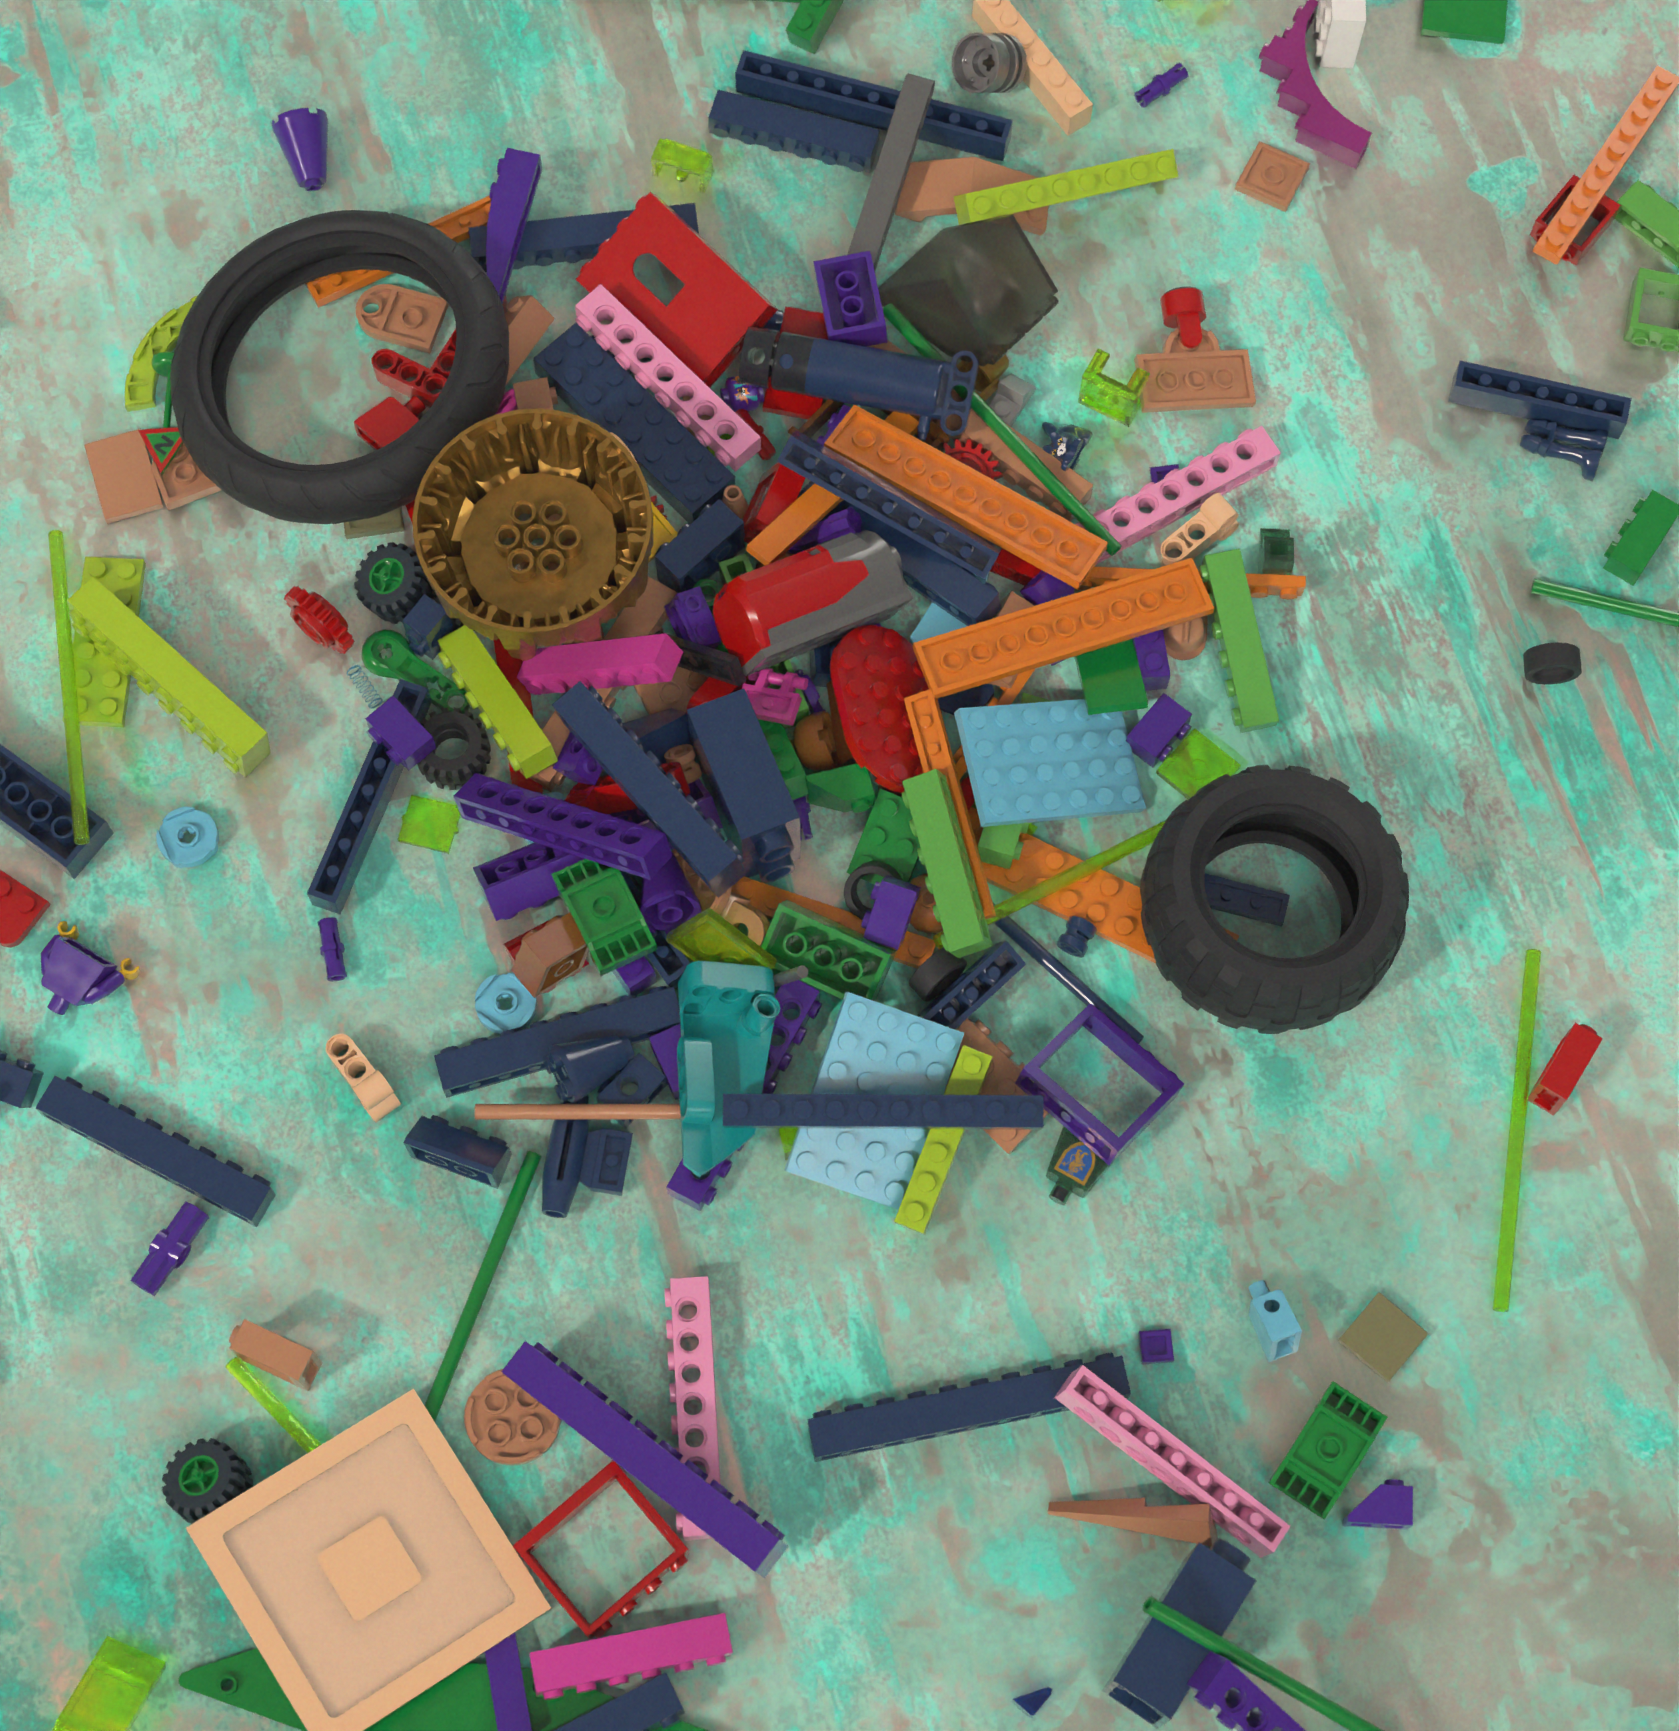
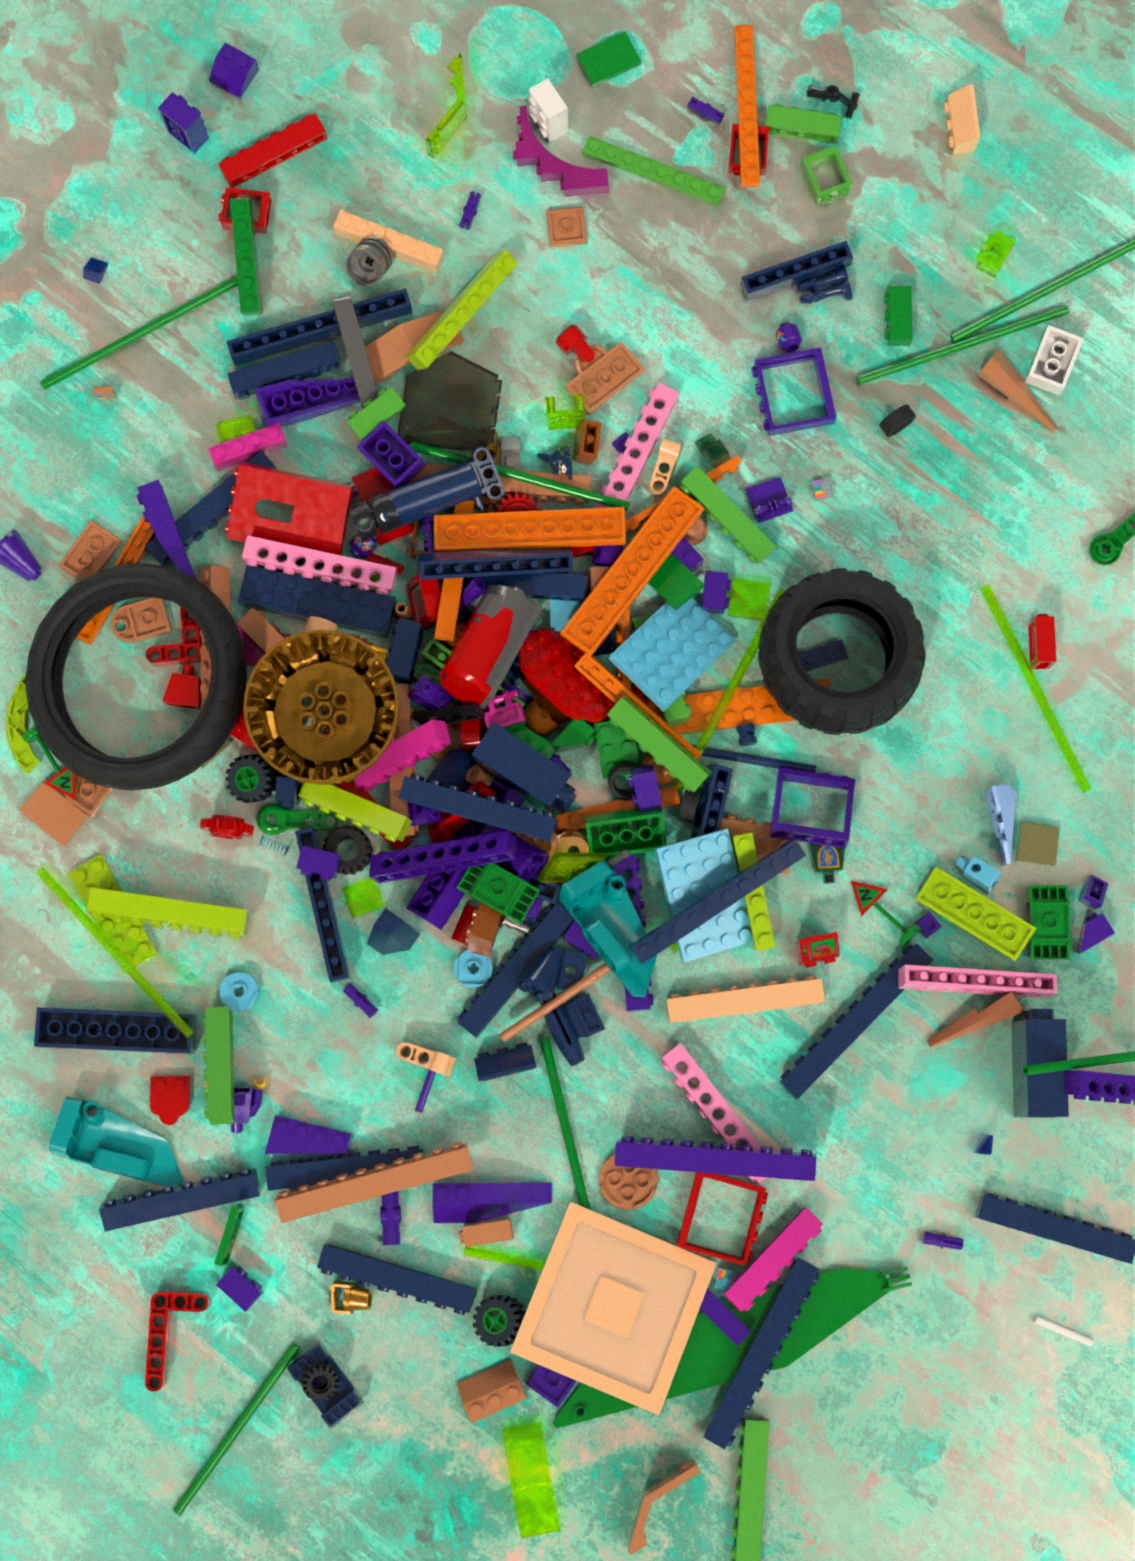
camera: 30 degrees left, 10 degrees up
none -> nougat tile [58,520,123,581]
none -> nougat tile [94,386,116,400]
none -> bright green brick [203,1006,235,1125]
none -> dark pink brick [208,423,288,471]
none -> dark purple wedge [255,378,360,428]
none -> dark purple wedge [265,1115,353,1154]
none -> nougat brick [275,1142,473,1223]
none -> dark blue brick [317,1244,477,1315]
none -> pearl gold piece [329,1281,373,1314]
none -> bright green brick [347,387,406,442]
none -> dark blue slope [367,908,421,955]
none -> dark purple bar [415,1070,436,1113]
none -> dark purple wedge [432,1183,552,1223]
none -> nougat slope [457,1359,527,1424]
none -> flat silver pin [500,915,531,935]
none -> dark purple tile [526,1365,576,1408]
none -> dark orange brick [572,419,601,465]
none -> bright green plate [582,135,725,207]
none -> light nougat brick [666,976,825,1023]
none -> dark purple pin [687,96,725,124]
none -> tile [714,1267,738,1290]
none -> dark purple hinge [745,477,793,524]
none -> dark purple window [751,347,836,436]
none -> dark purple head [775,323,802,352]
none -> red slope [795,932,840,968]
none -> tile [811,477,834,501]
none -> green piece [851,881,921,947]
none -> lime plate [915,867,1037,962]
none -> light blue wedge [985,784,1017,867]
none -> dark purple slope [1078,874,1109,910]

